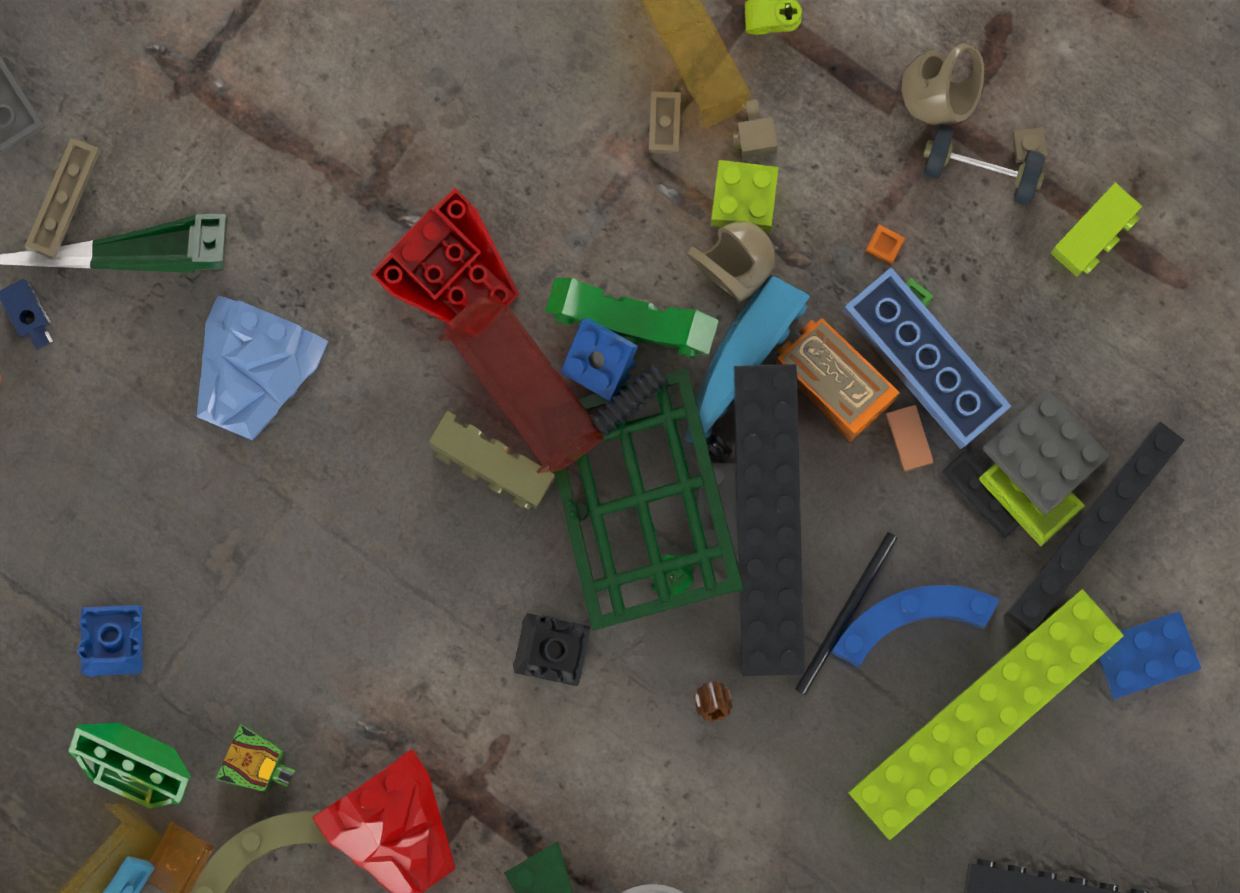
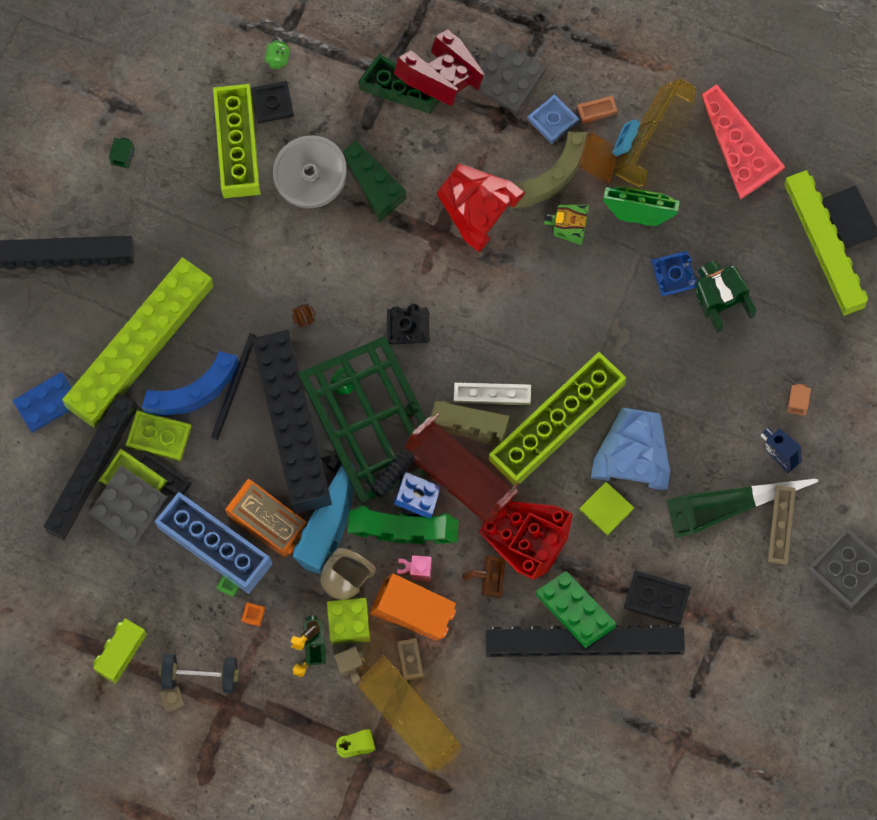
camera: 170 degrees right, 10 degrees down
nougat tile [886,405,934,472] -> none
dark tan piece [901,43,984,125] -> none
none -> lime tile [125,411,192,461]
none -> torso [291,615,326,677]
none -> orange slope [369,573,456,641]
none -> bright pink brick [397,555,432,582]
none -> white plate [454,383,531,405]
none -> reddish brown plate [462,556,505,598]
none -> black brick [486,624,685,657]
none -> lime brick [489,352,626,487]
none -> green plate [536,571,616,648]
none -> lime tile [579,482,634,536]
none -> black plate [623,570,691,625]
none -> dark green piece [695,260,756,333]

